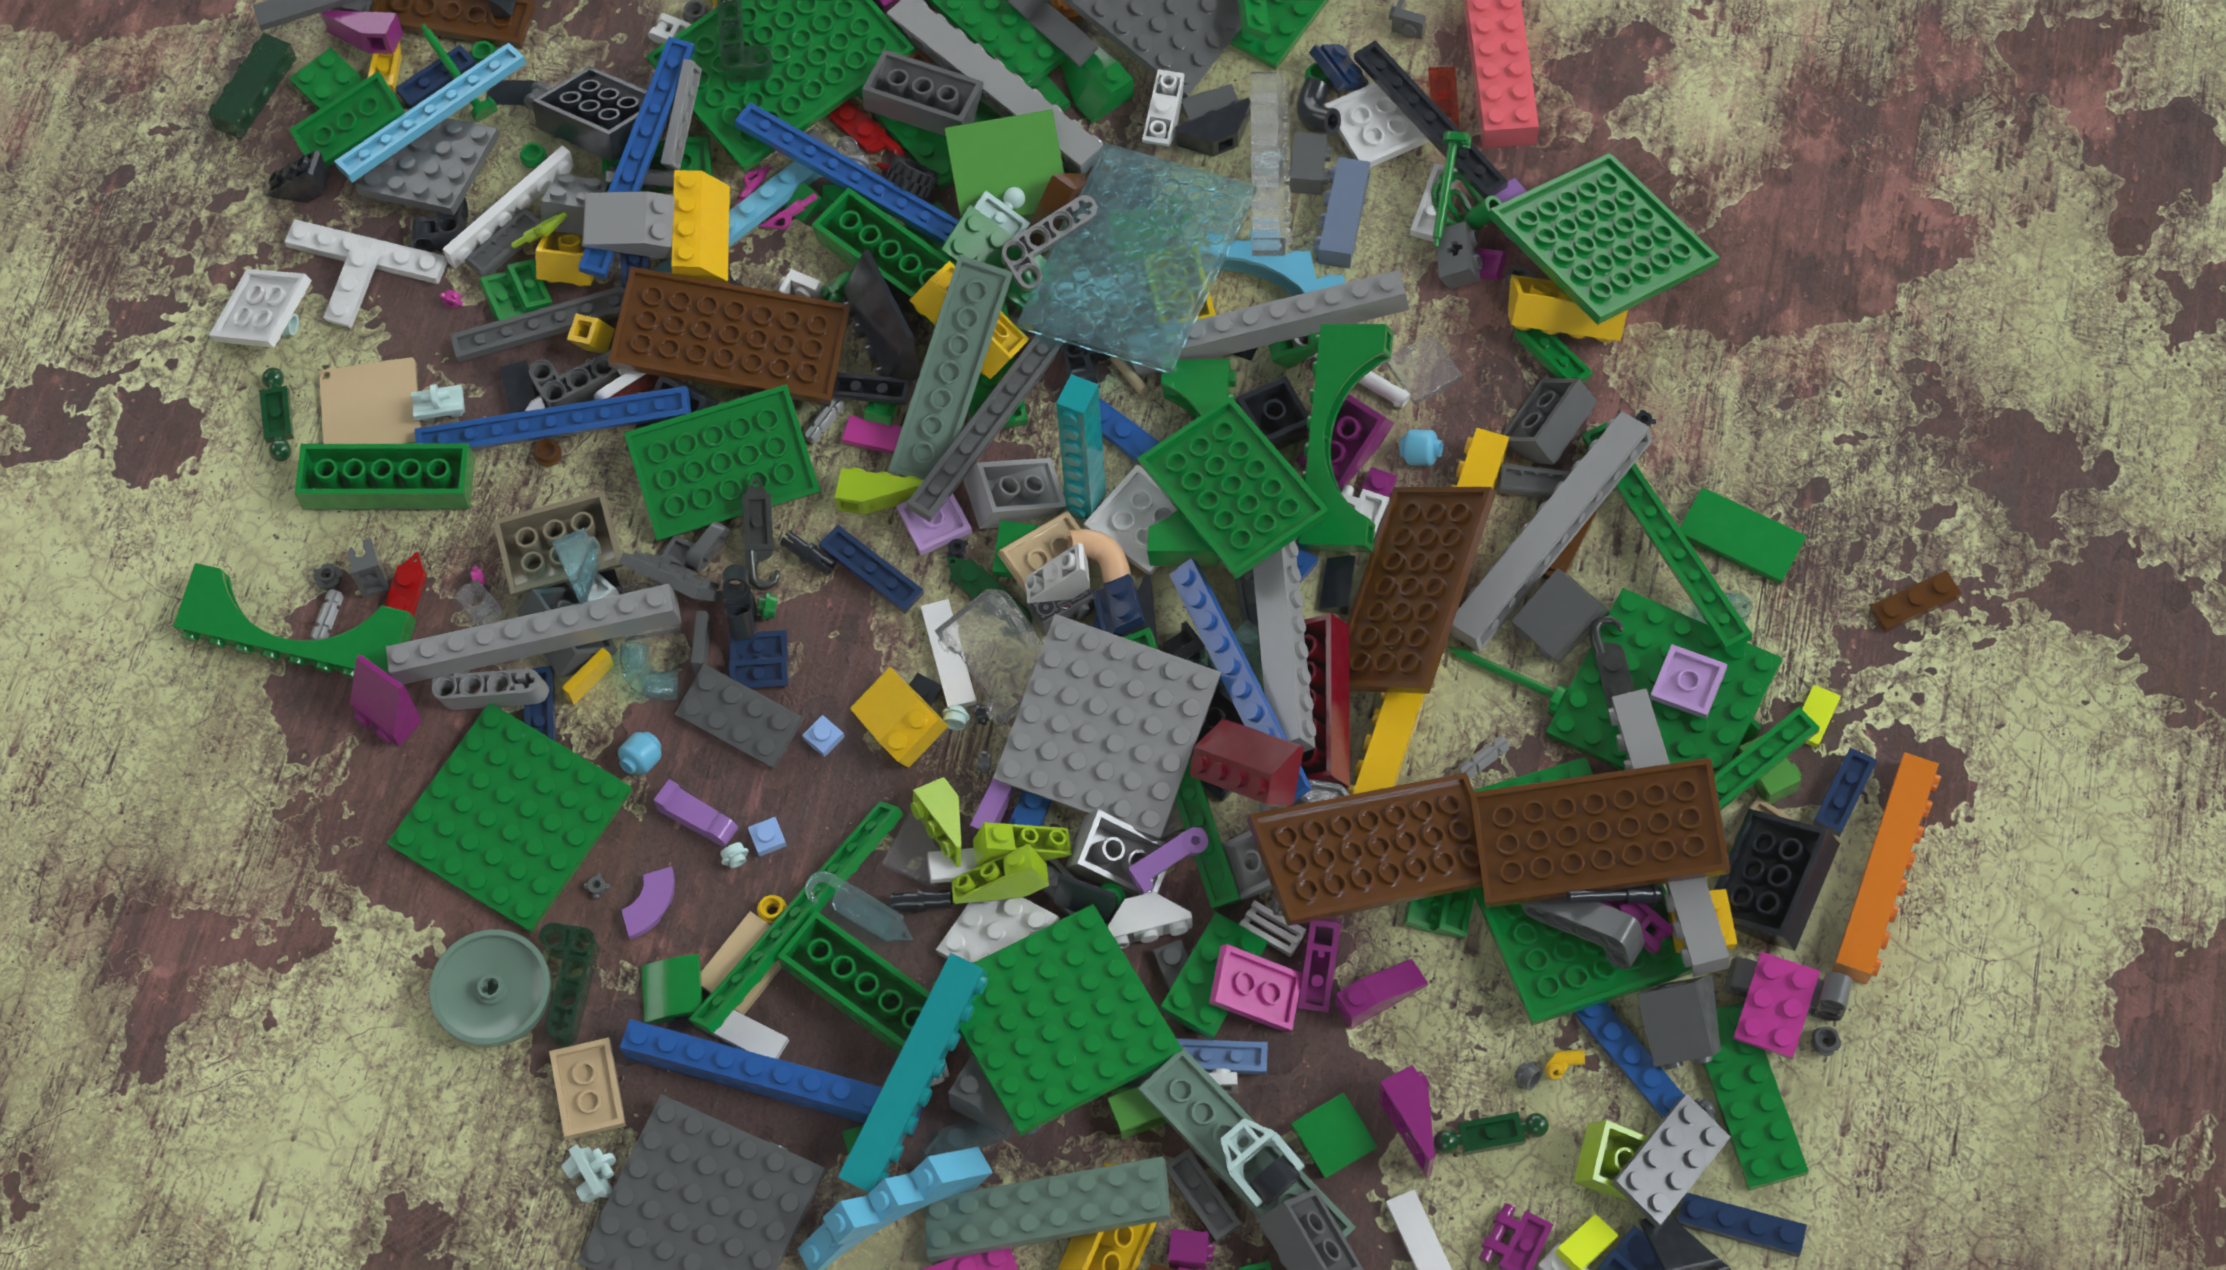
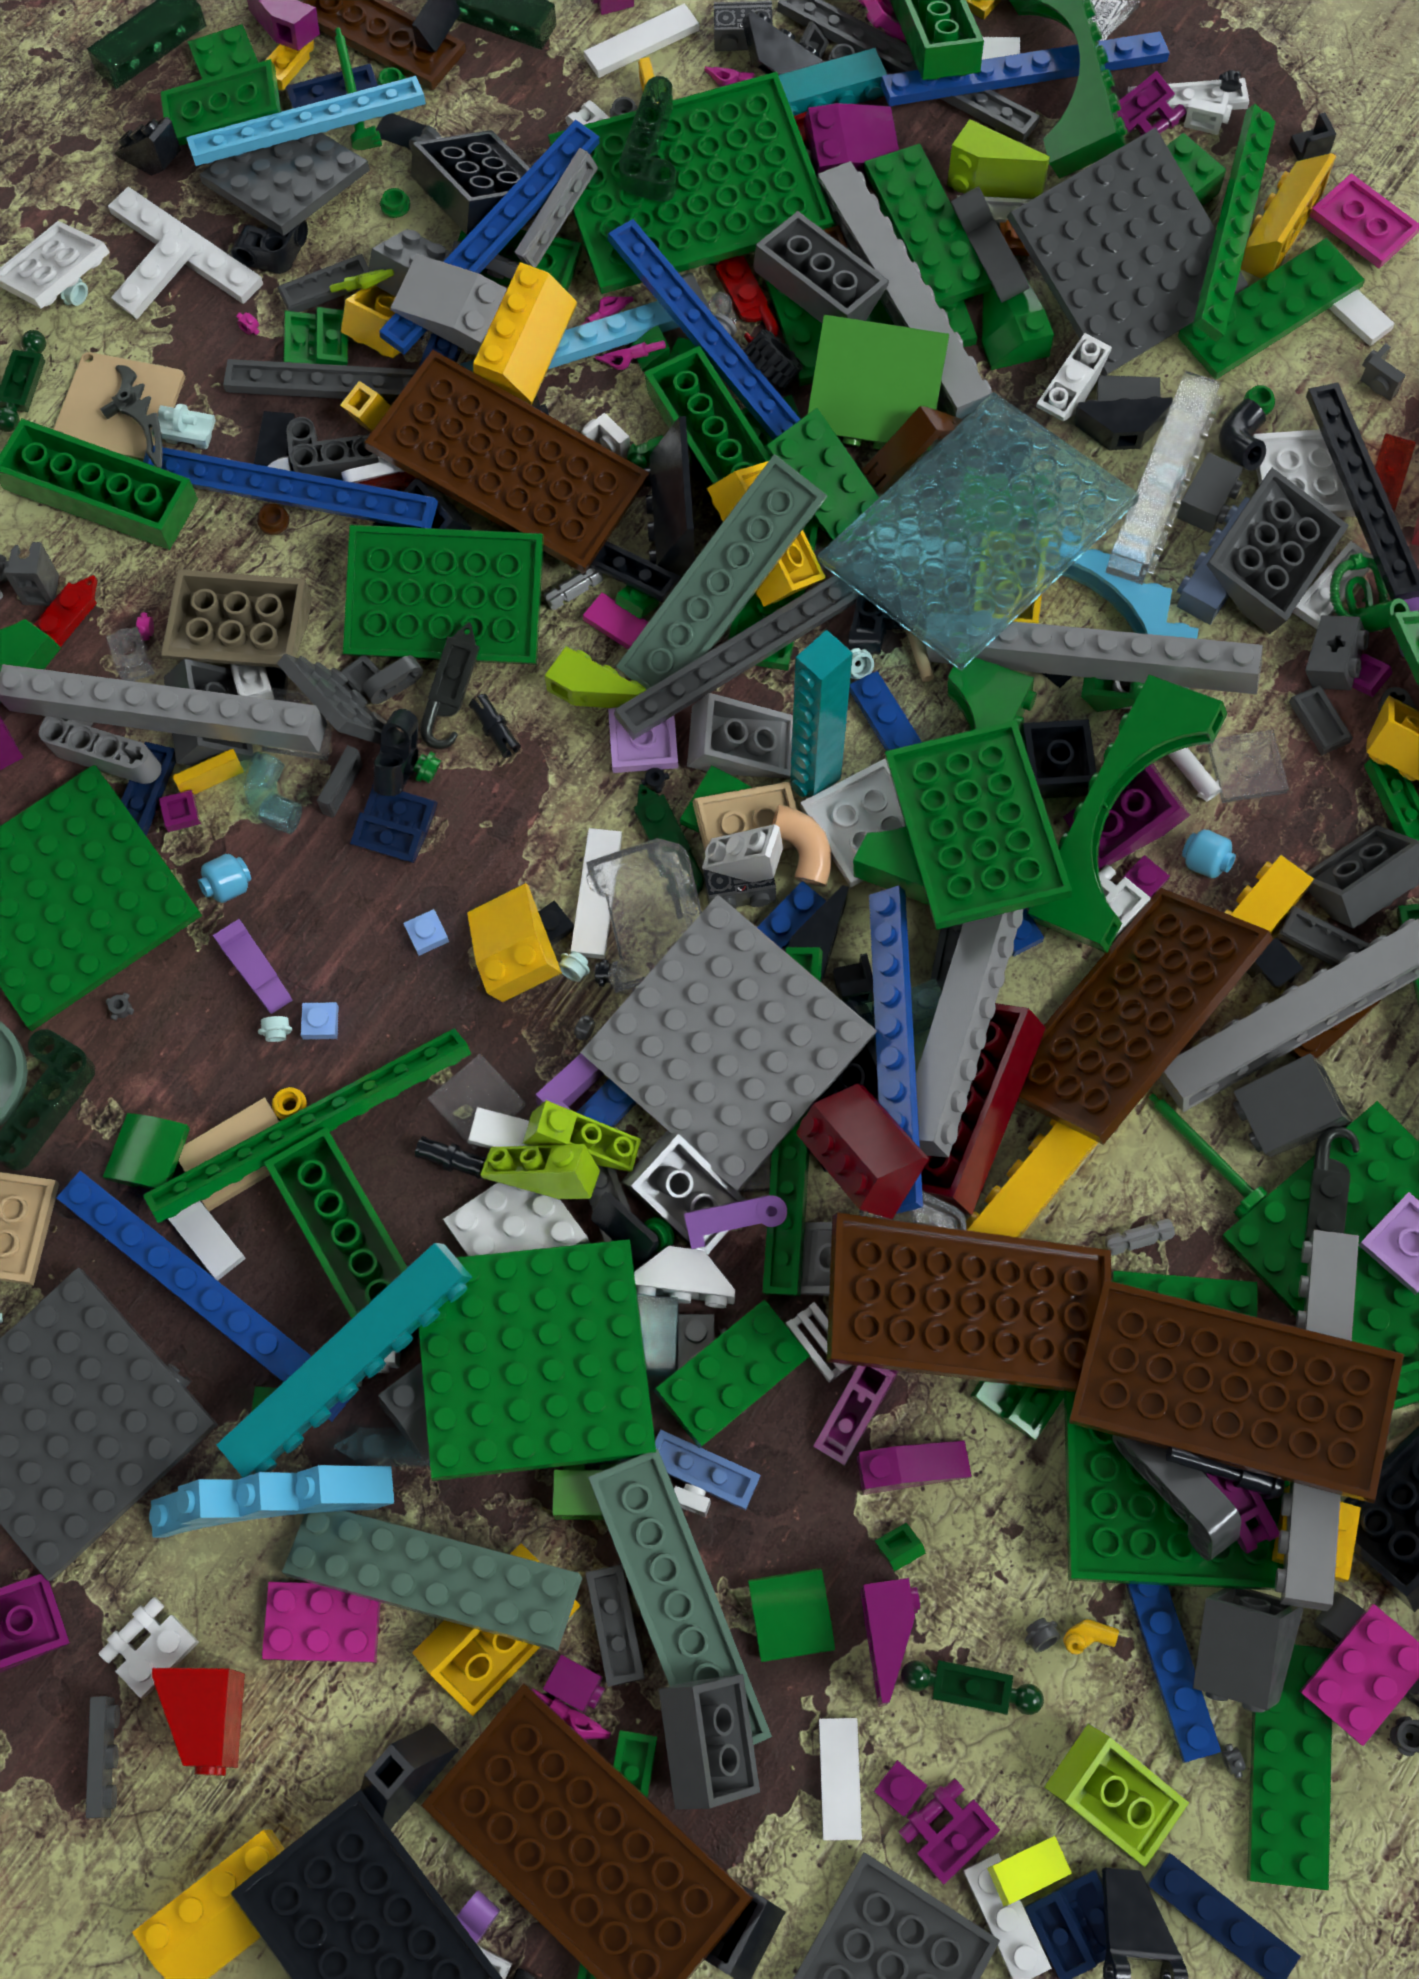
camera: 20 degrees right, 5 degrees up
white plate [443,145,574,269] -> none
clear light blue slope [552,528,601,604] -> none
medium lavender tile [622,866,675,940] -> none
dark grey plate [675,664,804,769] -> none
clear light blue plate [805,871,913,943] -> none
dark blue plate [819,525,924,614] -> none
lime slope [911,777,961,867] -> none
light aqua plate [974,187,1030,237] -> none
light grey beam [1001,195,1097,292] -> none
dark blue plate [1091,573,1145,635] -> none
dark pink plate [1209,944,1303,1032] -> none
light aqua piece [1220,1118,1305,1207] -> none
dark blue plate [1309,44,1369,91] -> none
black slope [1319,555,1356,615] -> none
green piece [1432,131,1471,247] -> none
plate [1611,1094,1730,1227] -> none
none -> pearl dark grey piece [100,365,163,468]
none -> magenta plate [159,790,201,833]
none -> clear light blue brick [637,1296,679,1376]
none -> magenta plate [873,1760,928,1817]
none -> green plate [875,1522,926,1572]
none -> dark grey slope [1206,467,1349,634]
none -> black panel [1247,937,1304,989]
none -> dark grey tile [1289,685,1353,756]

